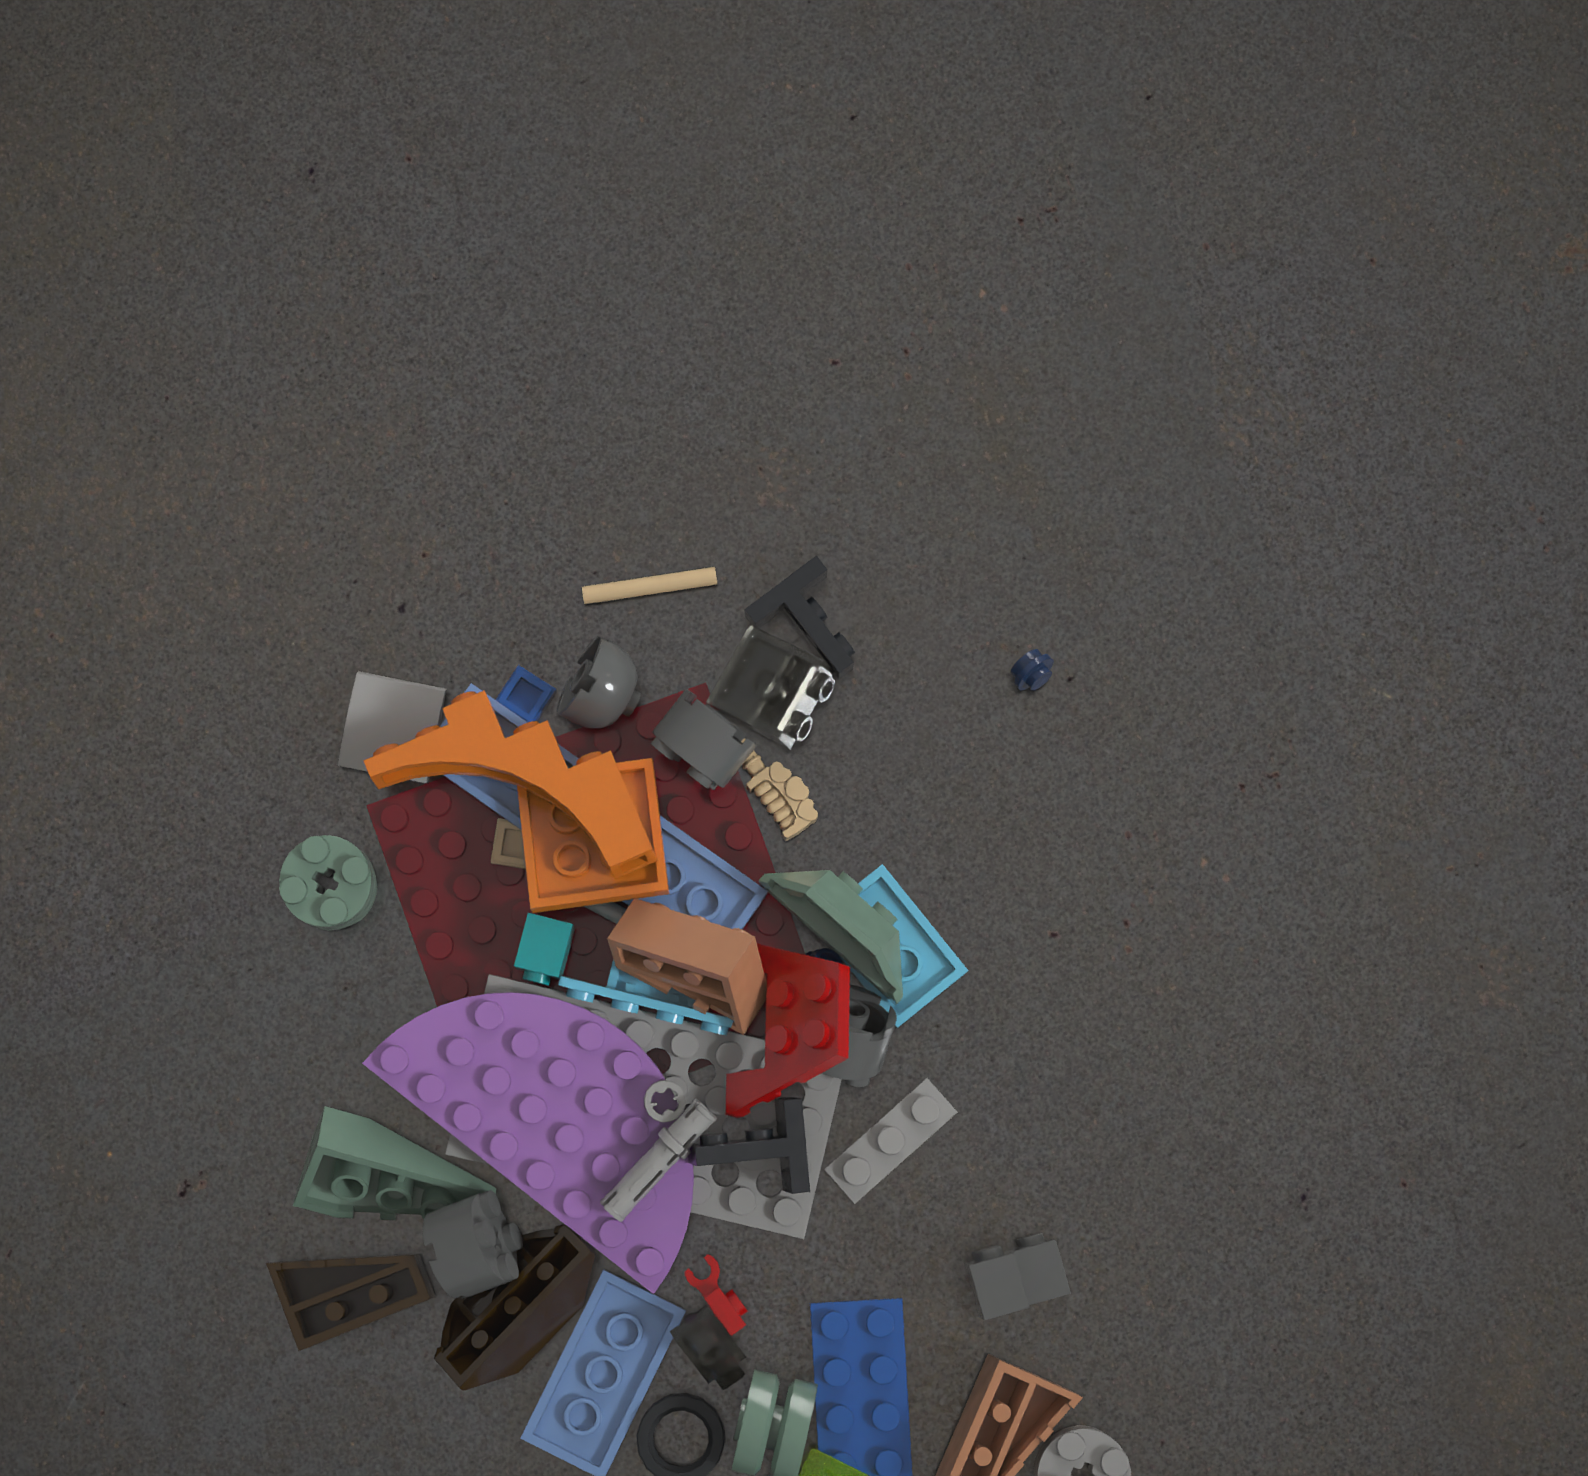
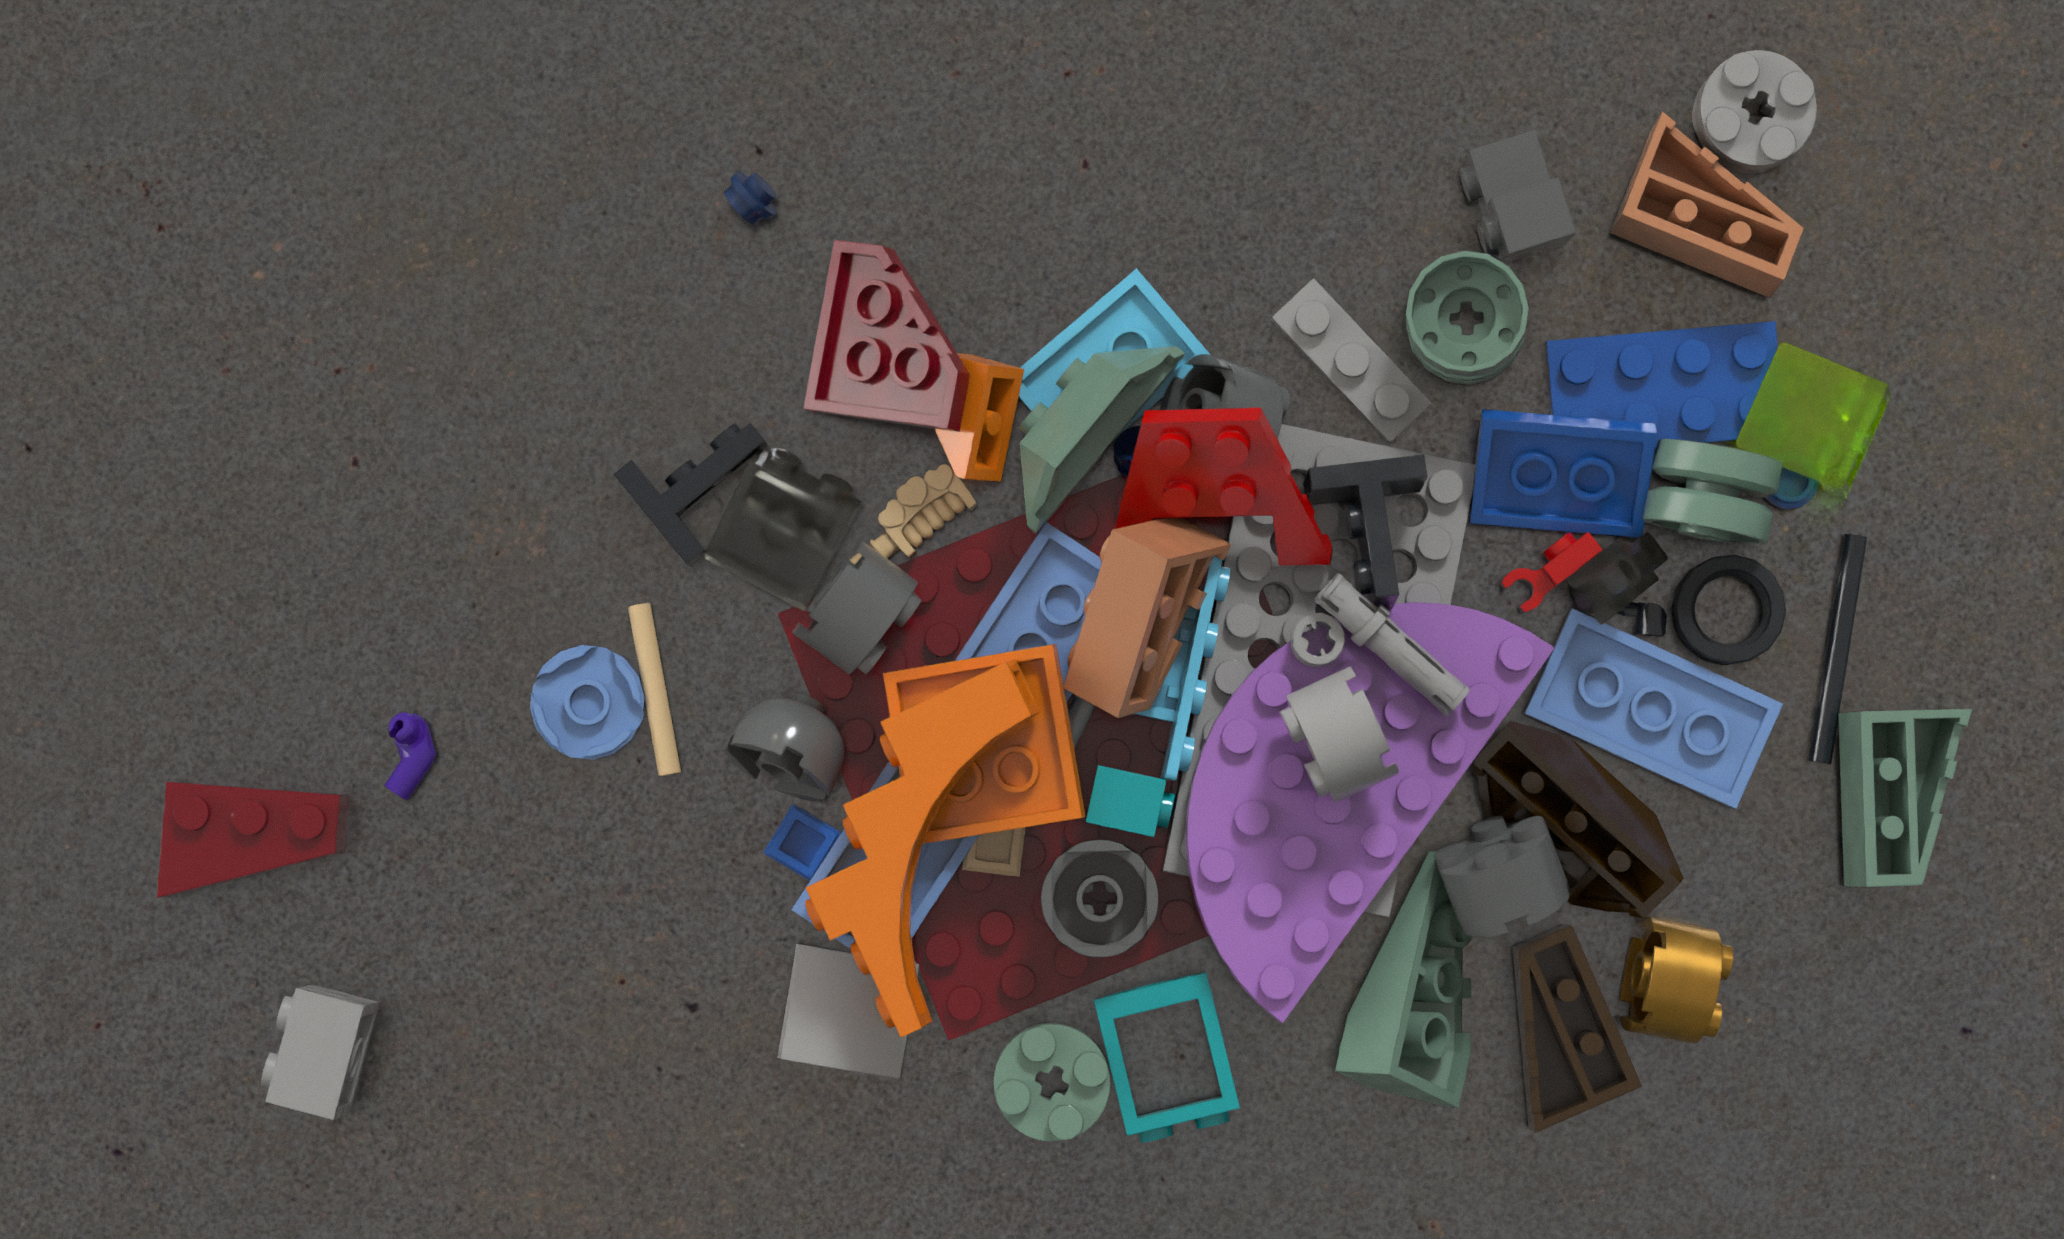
camera: 85 degrees left, 5 degrees up
none -> dark red wedge [156,782,350,898]
none -> light grey brick [261,984,379,1120]
none -> dark purple arm [384,712,436,801]
none -> medium blue tile [530,645,645,760]
none -> plate [803,240,970,432]
none -> orange slope [935,353,1024,482]
none -> dark grey brick [1041,840,1158,957]
none -> teal window [1093,971,1240,1143]
none -> light grey brick [1279,666,1400,803]
none -> sand green wheel [1406,251,1529,385]
none -> blue plate [1469,409,1657,538]
none -> black hand [1588,590,1667,637]
none -> pearl gold brick [1620,916,1733,1044]

